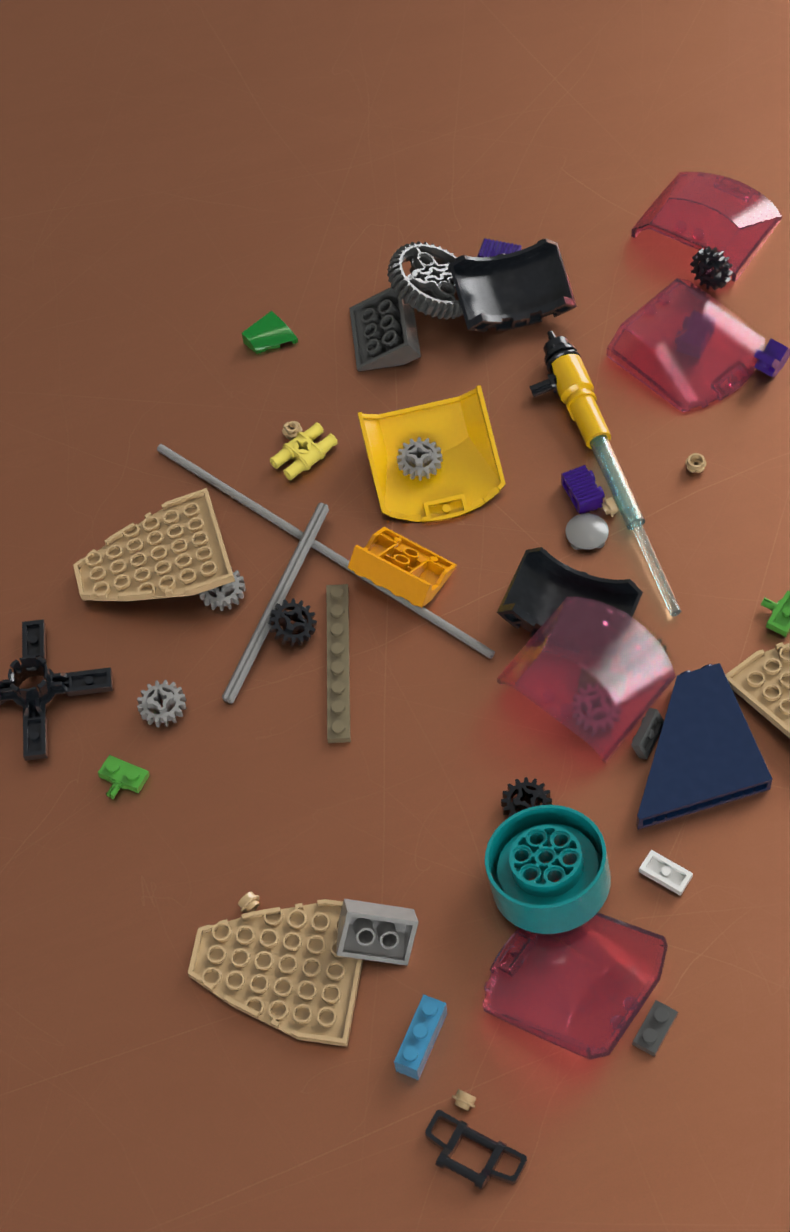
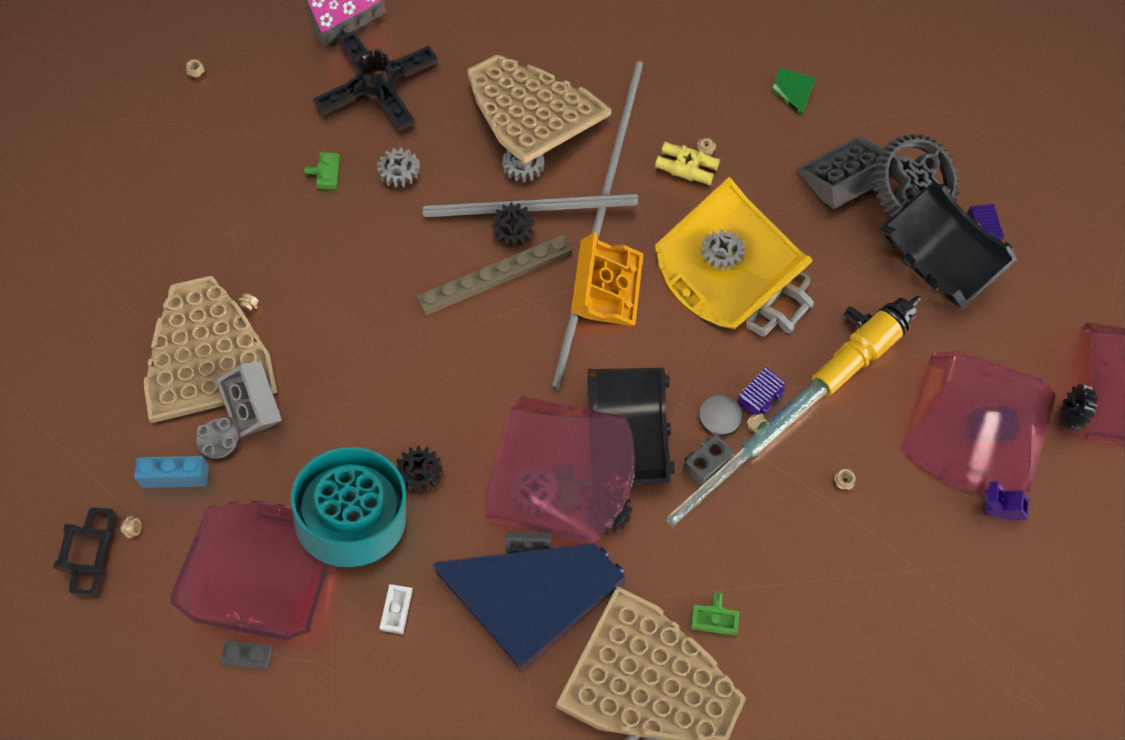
camera: 60 degrees right, 5 degrees up
none -> light grey dish [196,418,239,459]
none -> dark grey brick [683,435,735,488]
none -> light grey bar [746,272,815,336]

